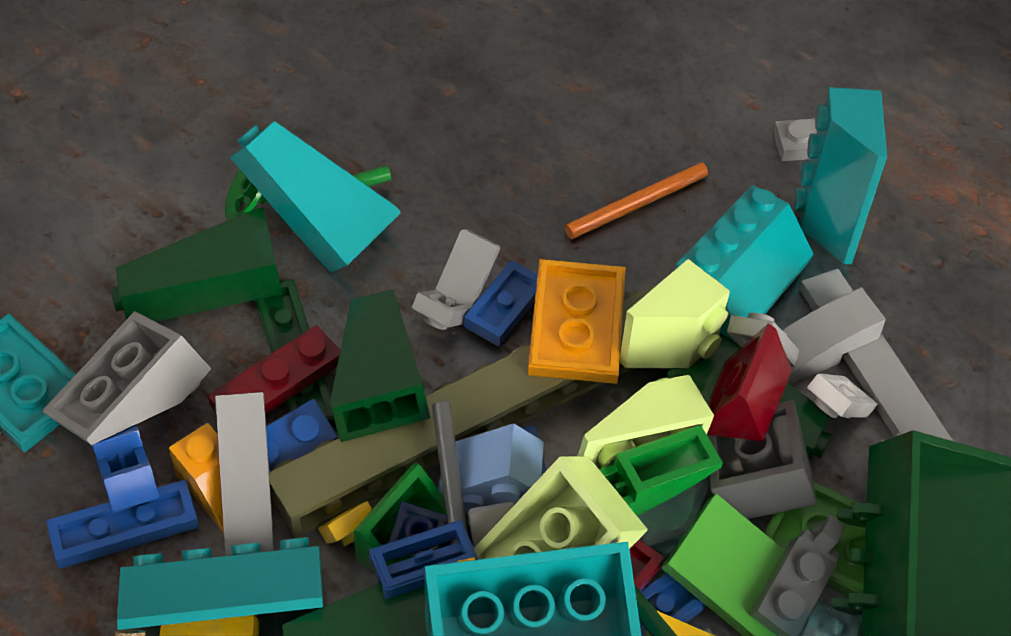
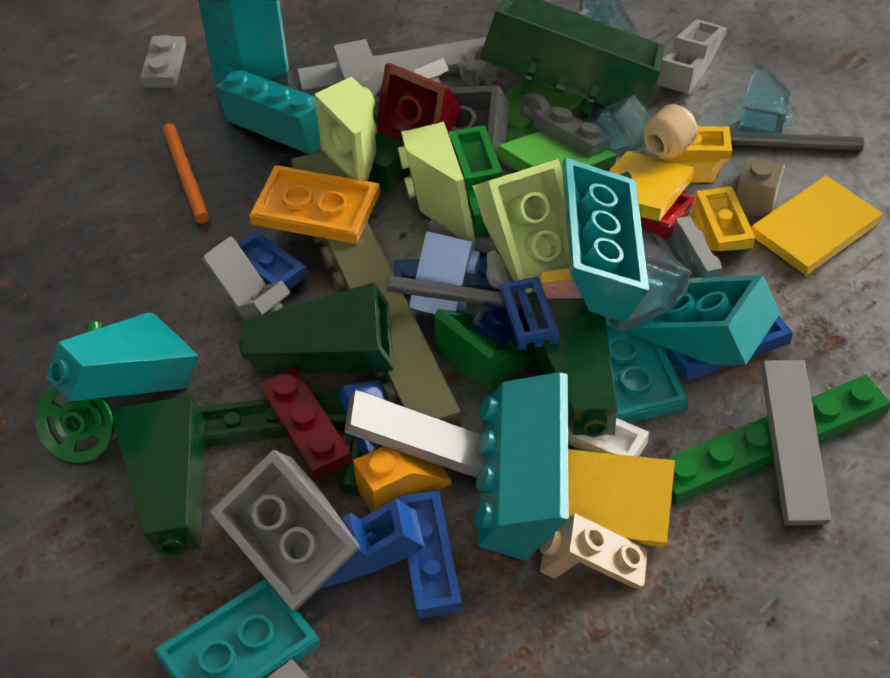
camera: 75 degrees left, 5 degrees down
yellow plate [318,501,372,546] -> none

